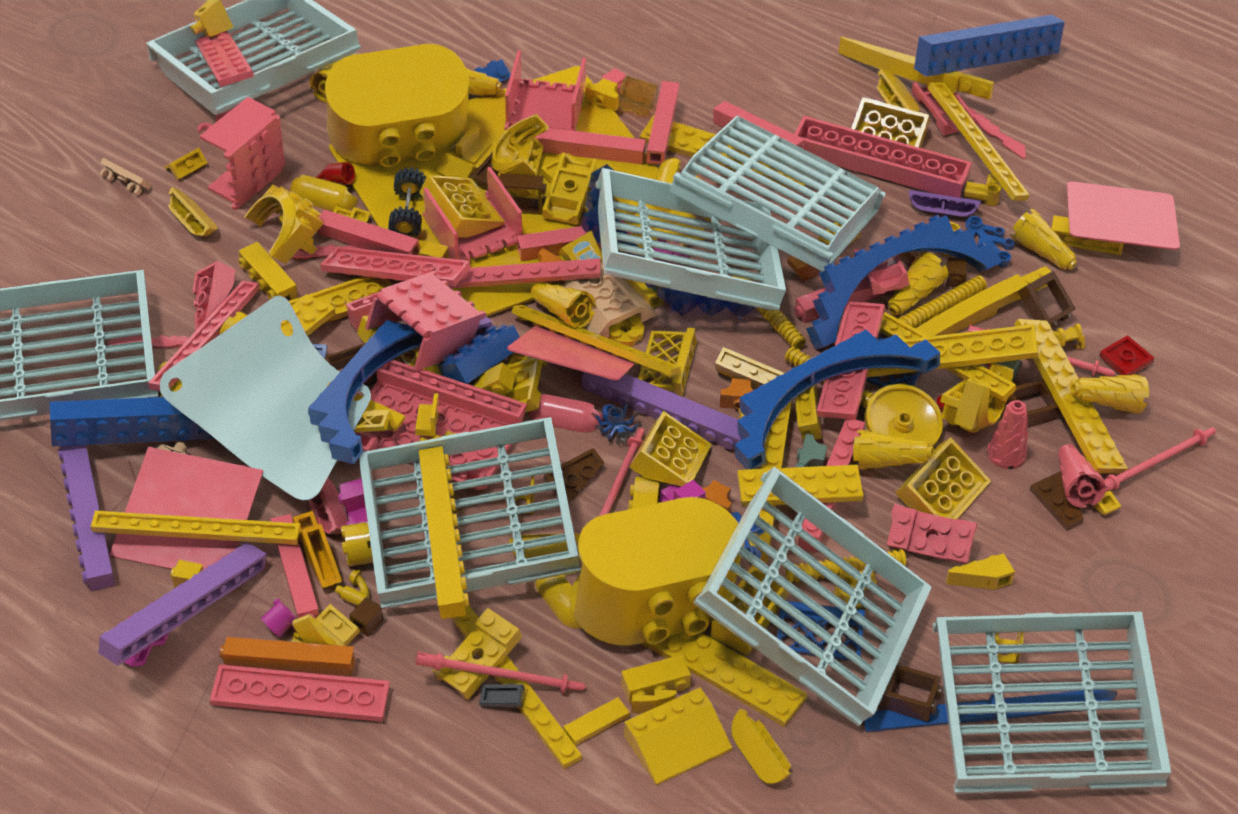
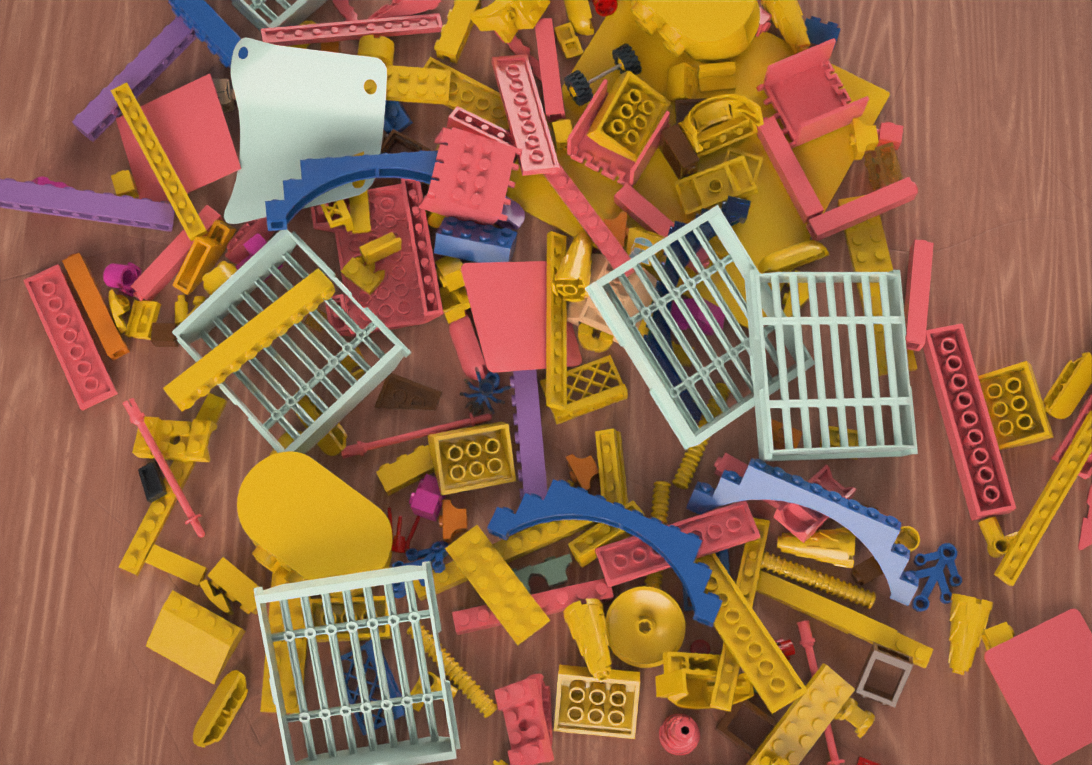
camera: 60 degrees right, 25 degrees up
medium lavender brick [909,190,981,217] -> none

